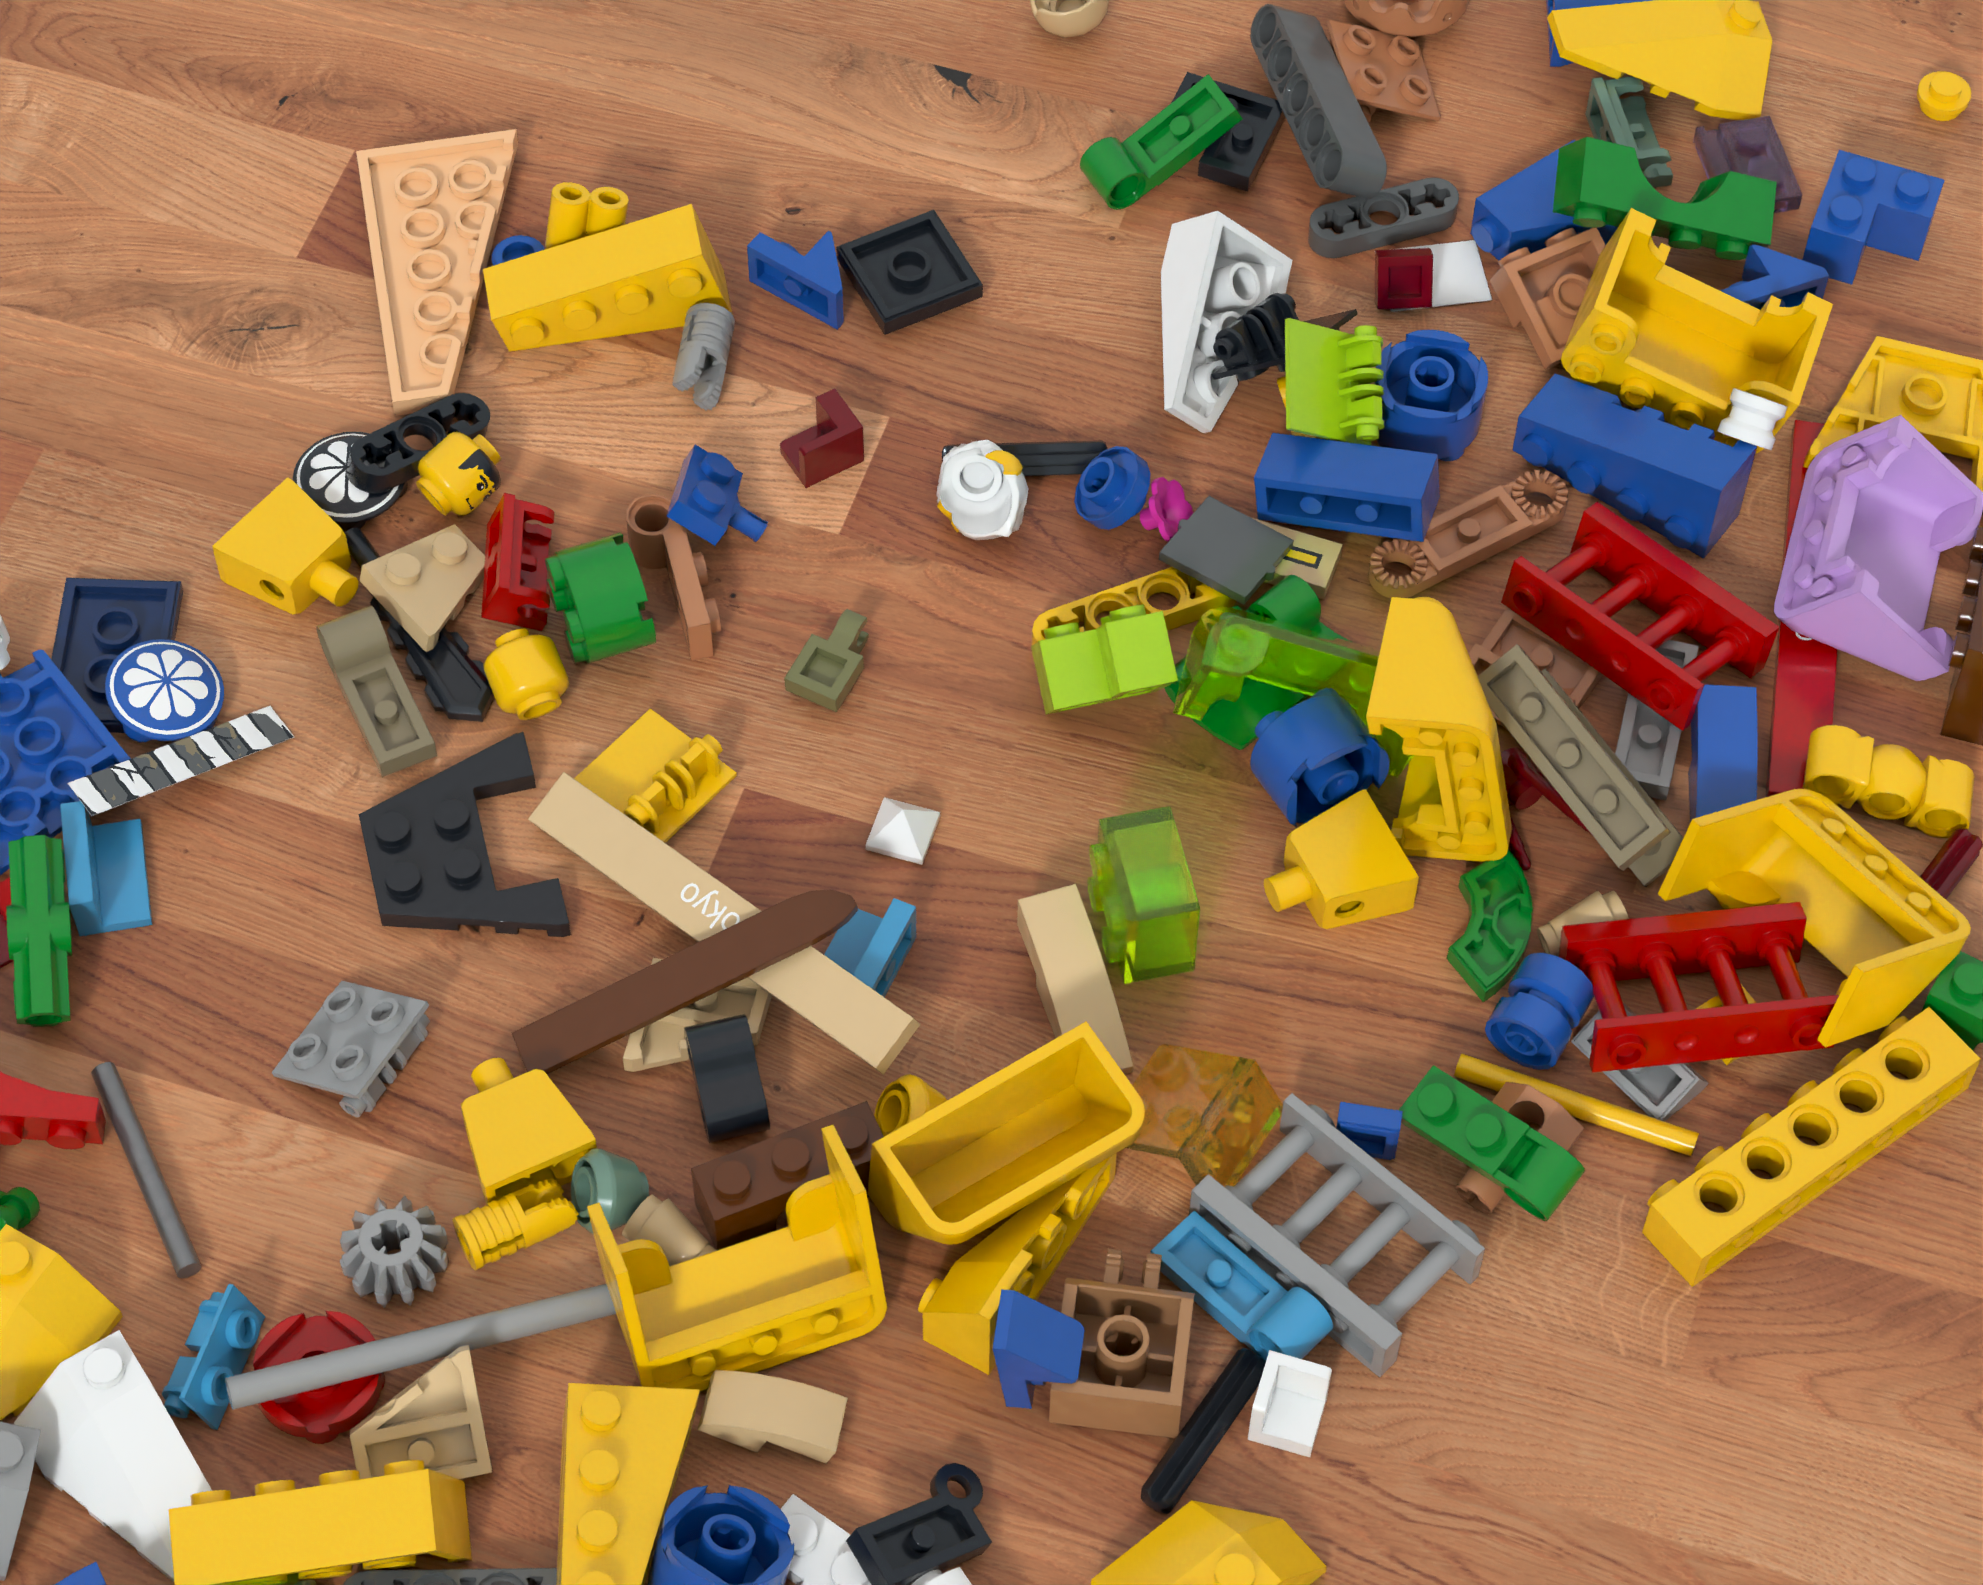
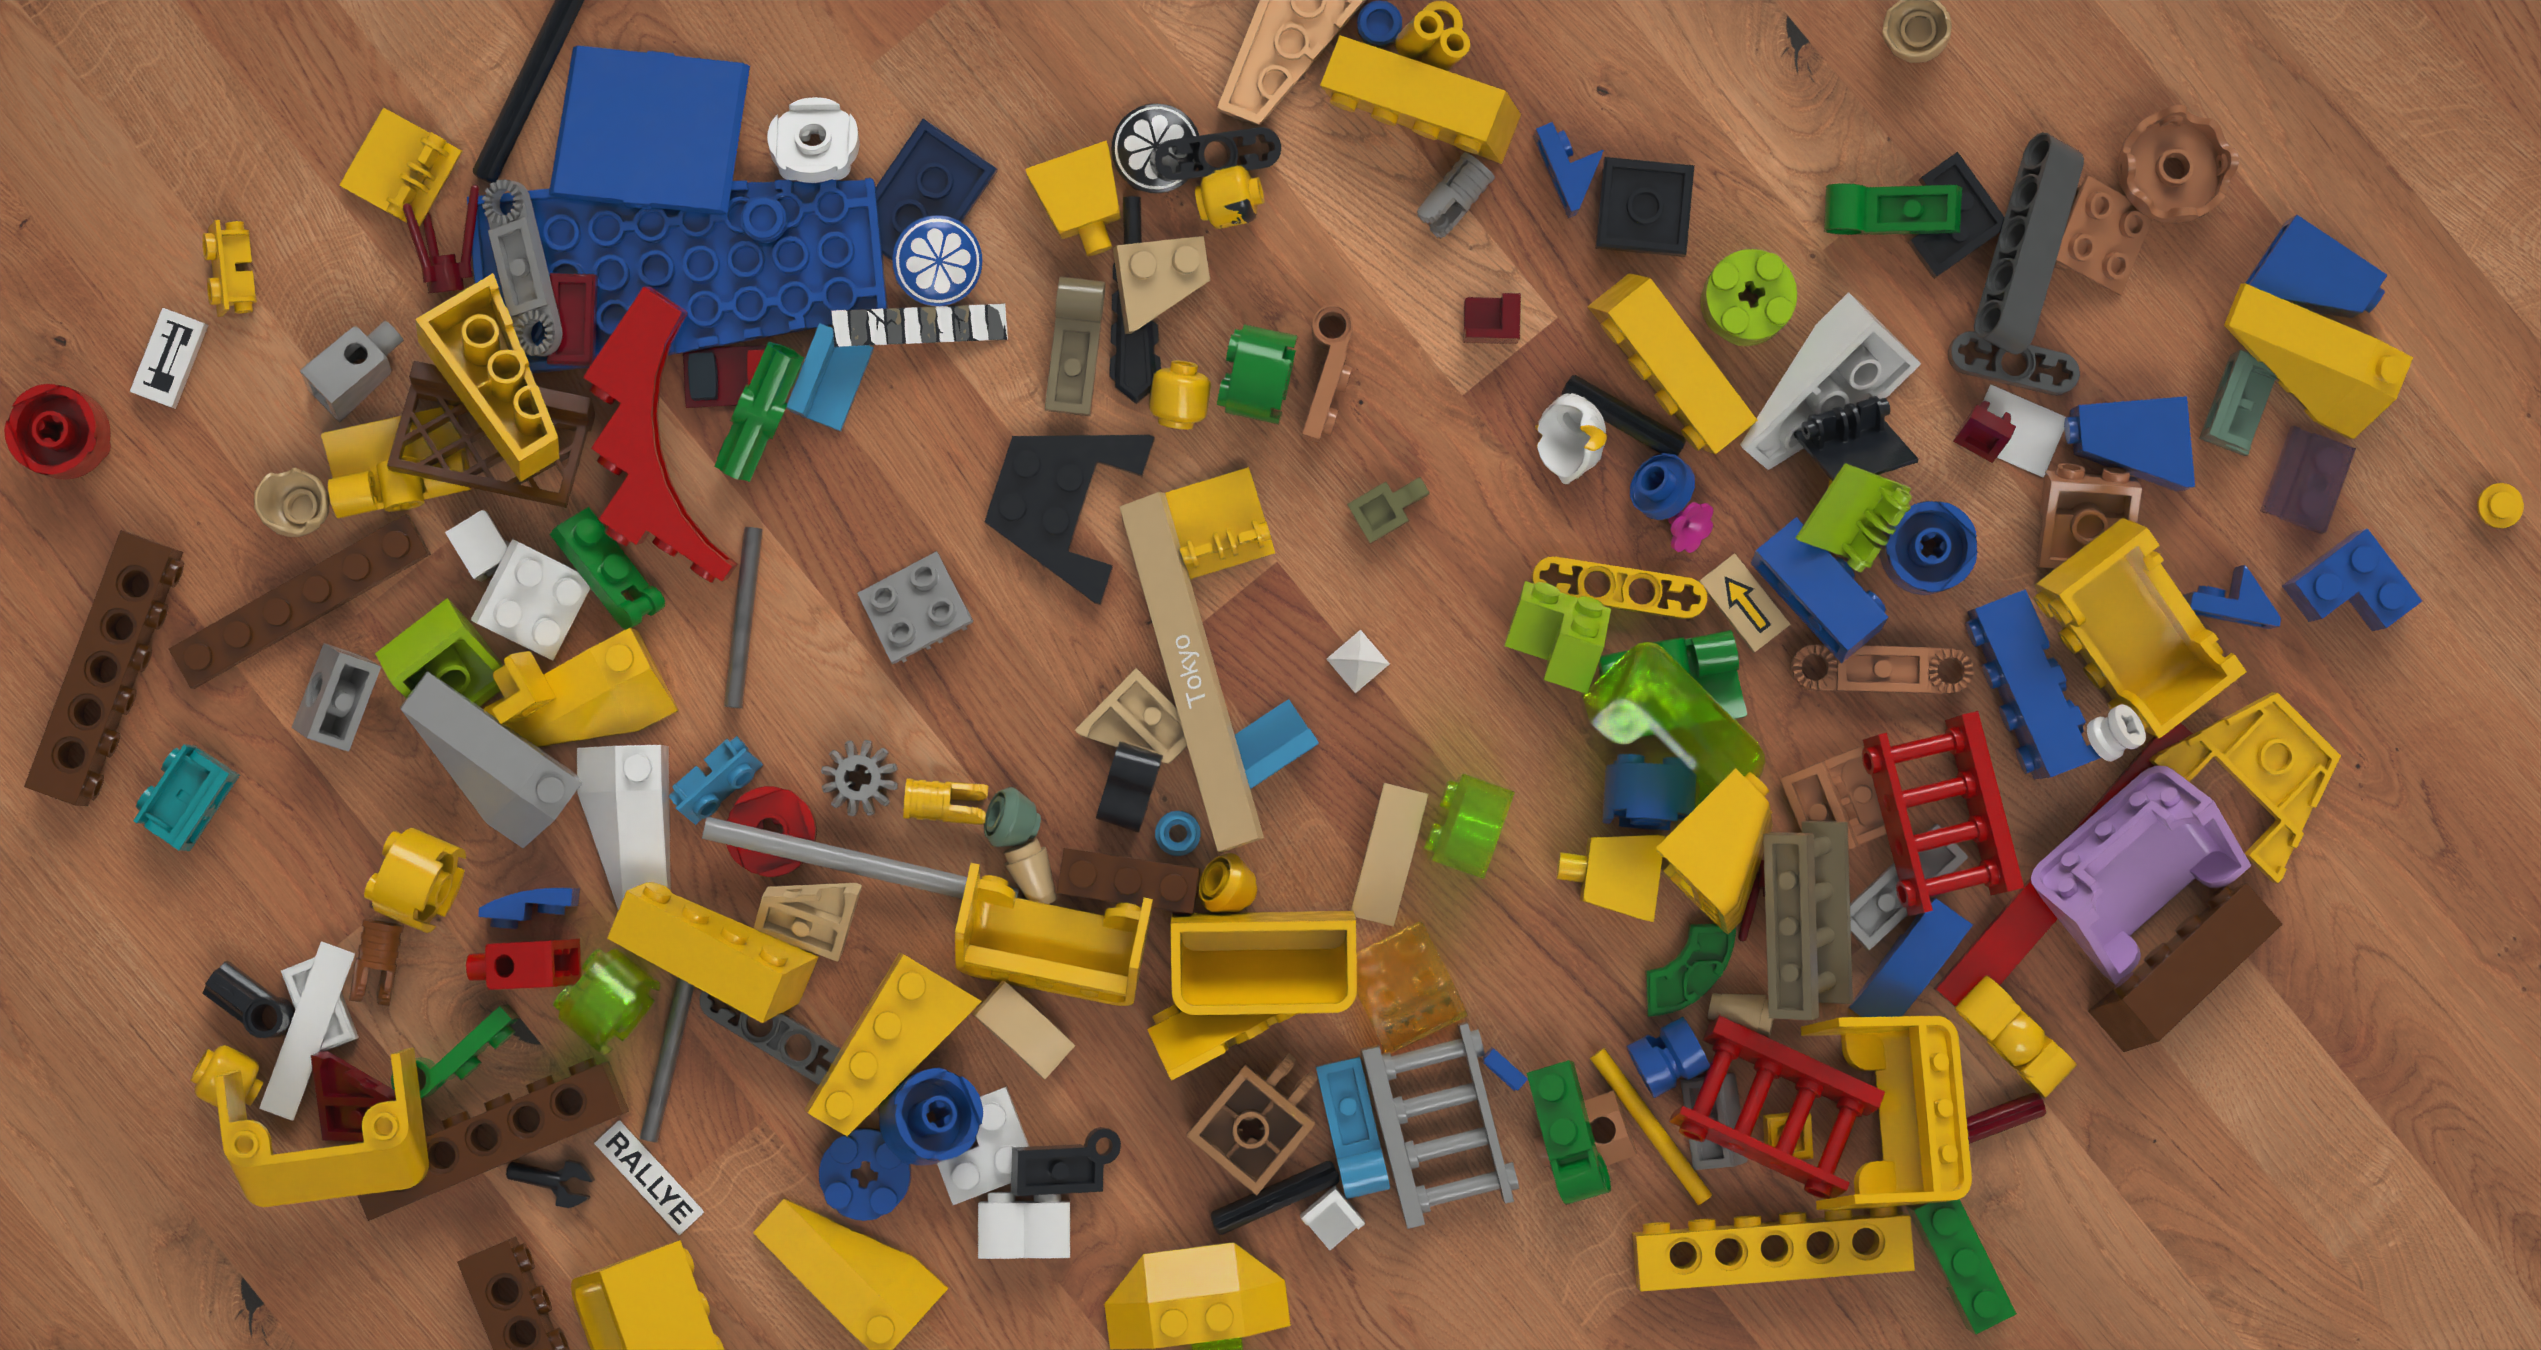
camera: 30 degrees right, 30 degrees up
yellow torso [460,1058,597,1203] -> none
red hinge [481,493,555,631] -> none
reddish brown piece [512,890,858,1074] -> none
blue plate [666,444,768,546] -> none
blue slope [993,1289,1085,1409] -> none
dark grey piece [1158,496,1294,605] -> none
green arch [1553,137,1777,260] -> none
none -> dark azure plate [1155,811,1201,856]
none -> yellow wedge [1587,273,1758,455]
none -> lime brick [1701,249,1797,346]

